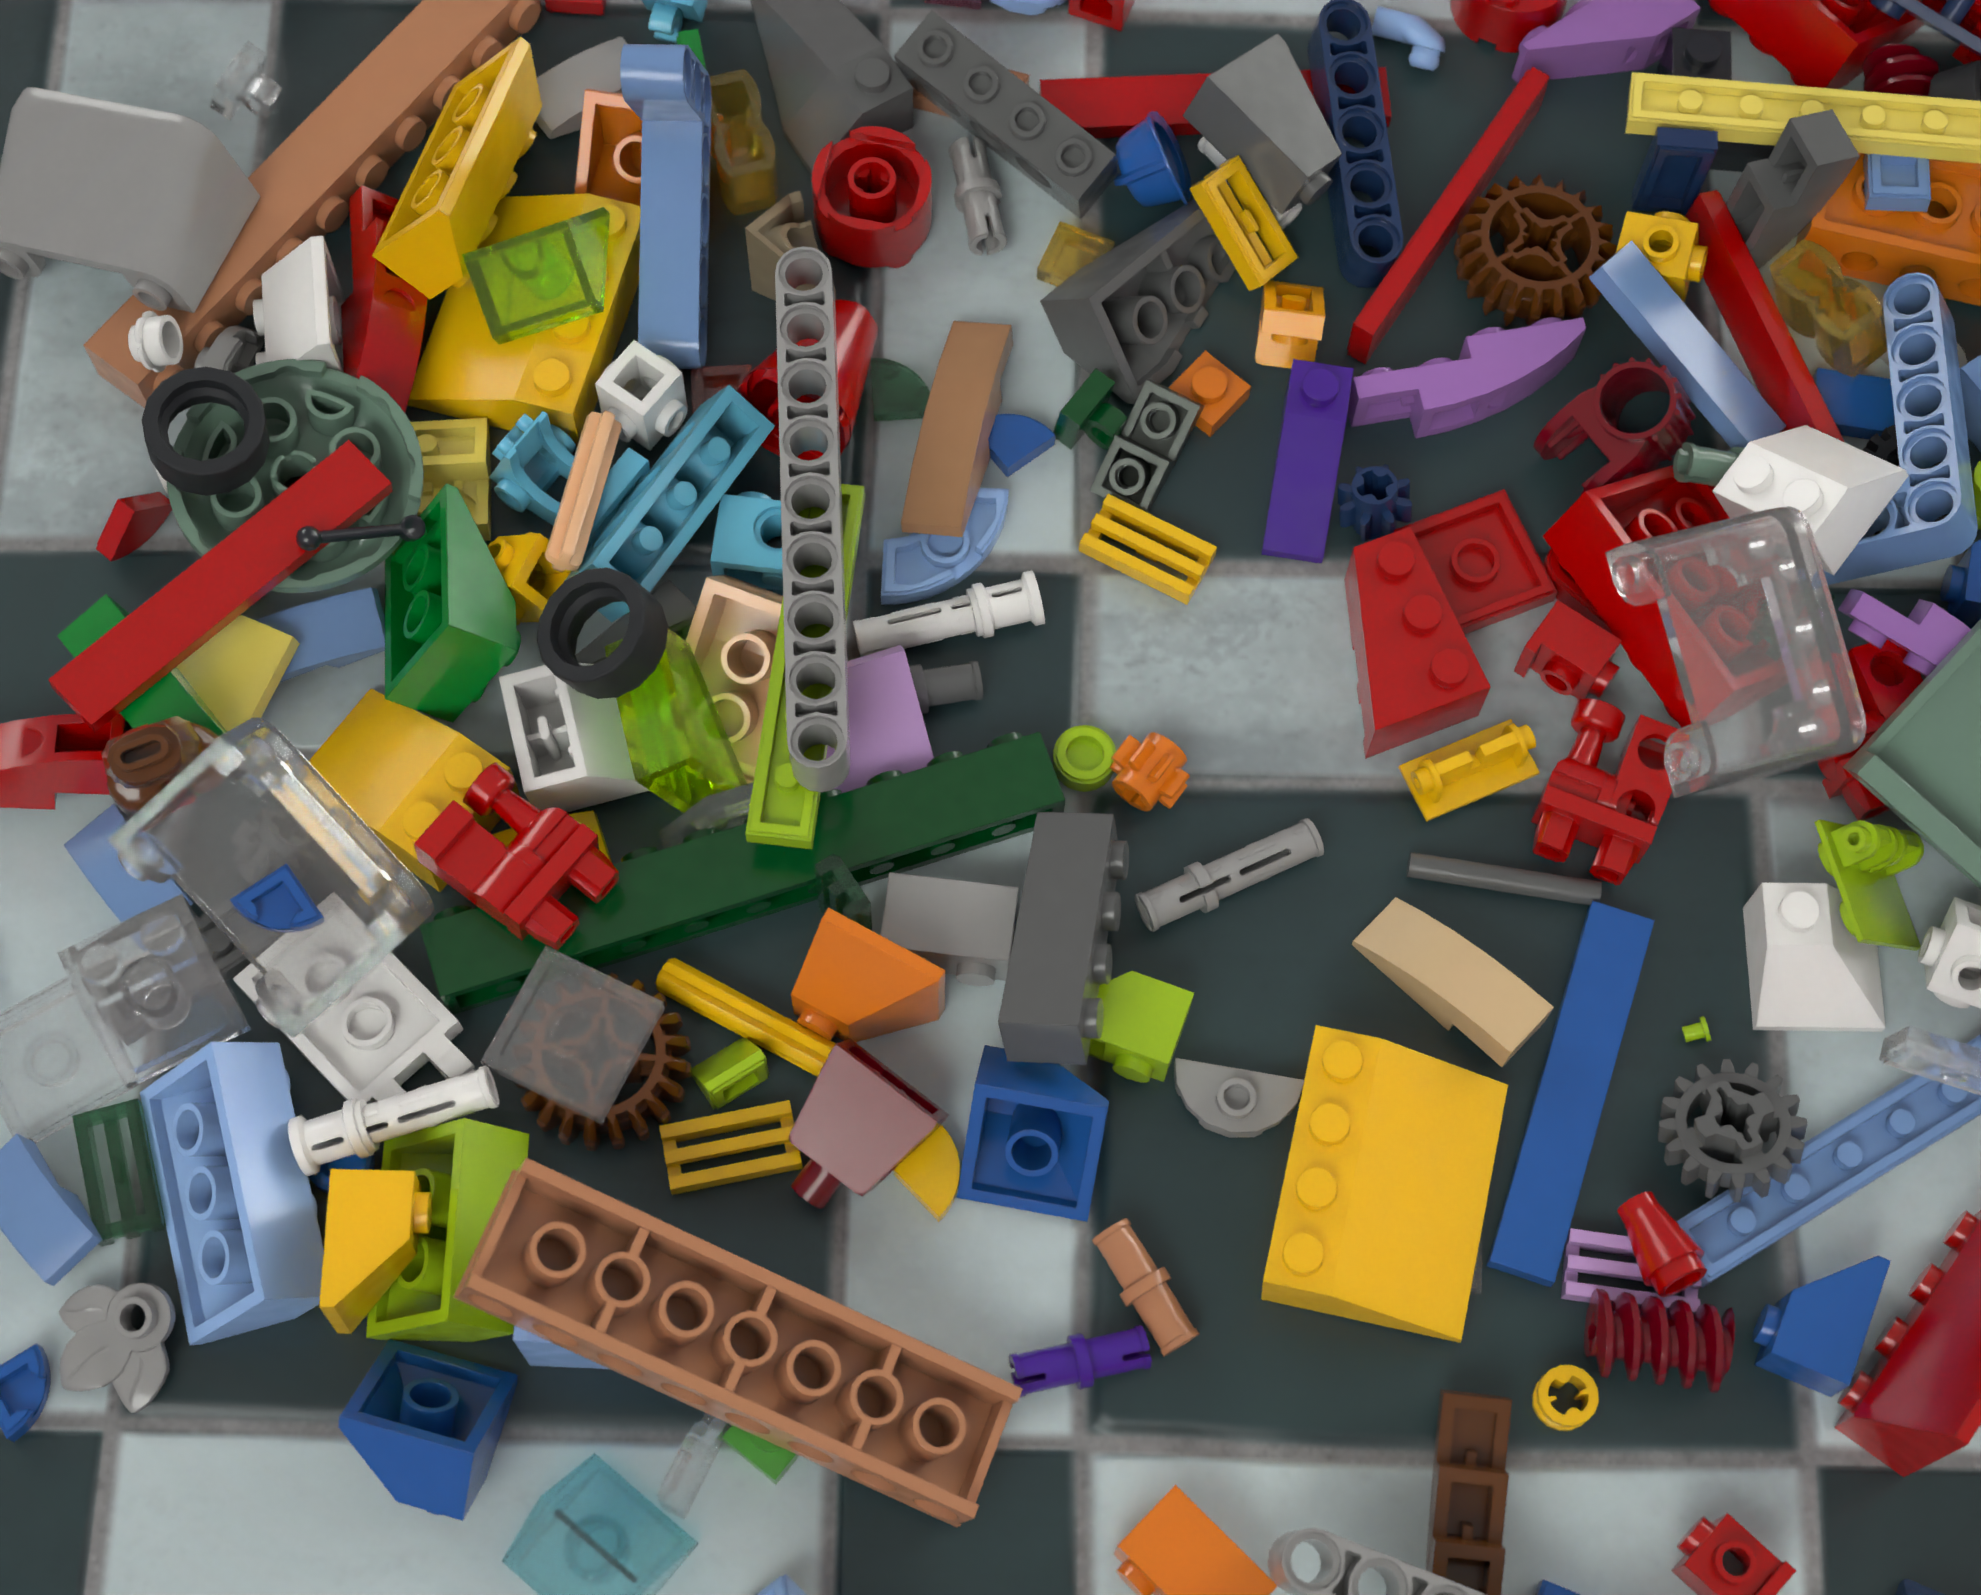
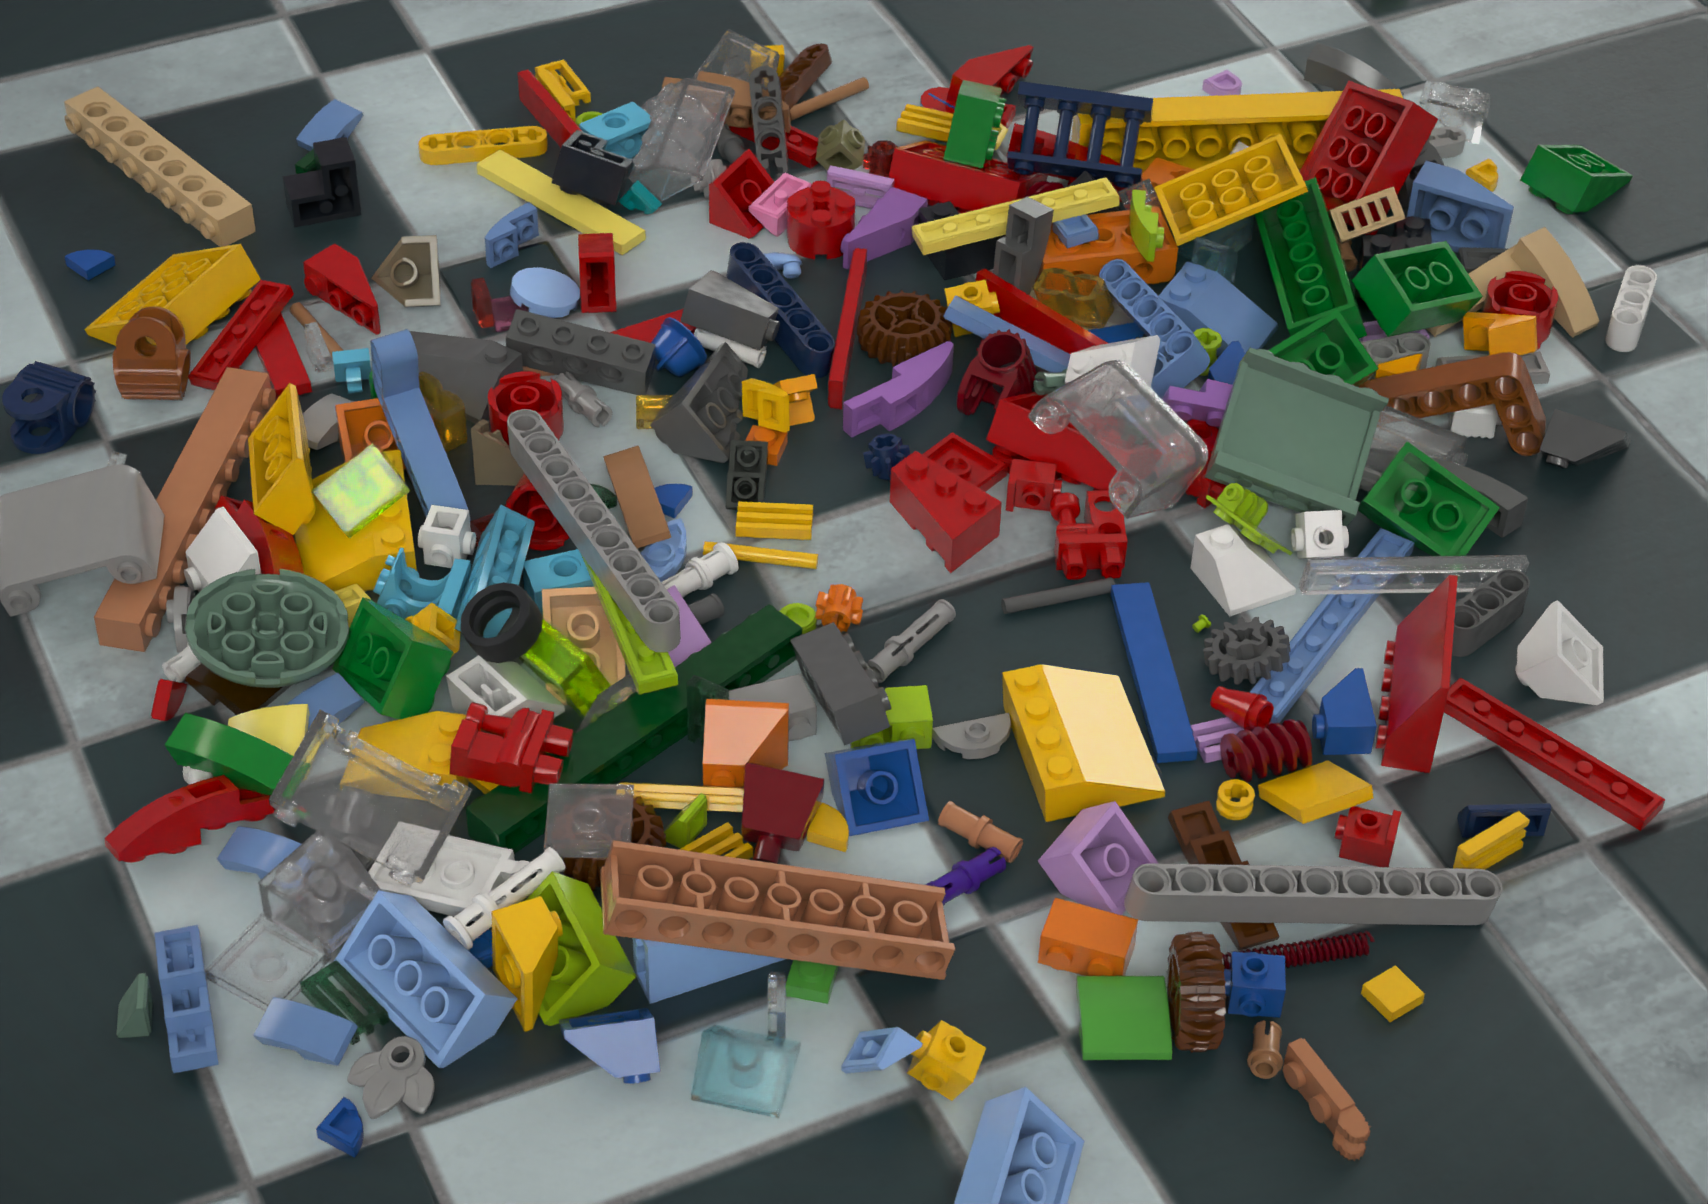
camera: 25 degrees left, 25 degrees down
red tile [48,440,393,732] -> none
reddish brown piece [102,716,230,814] -> none
white plate [128,311,183,372] -> none
black tyre [142,366,270,496] -> none
blue tile [230,863,325,932] -> none
black hinge [296,515,426,551] -> none
light nougat axle [545,410,622,572] -> none
dark green tile [1053,368,1127,450] -> none
yellow tile [1189,155,1298,291] -> none
dark purple slope [1261,359,1354,564] -> none
tan slope [1352,897,1554,1067] -> none
yellow hinge [1398,719,1540,822] -> none
dark blue tile [1632,127,1718,214] -> none
none -> yellow bar [703,541,818,569]
none -> yellow slope [742,378,790,432]
none -> lavender slope [1038,801,1159,915]
none -> yellow tile [1258,760,1374,824]

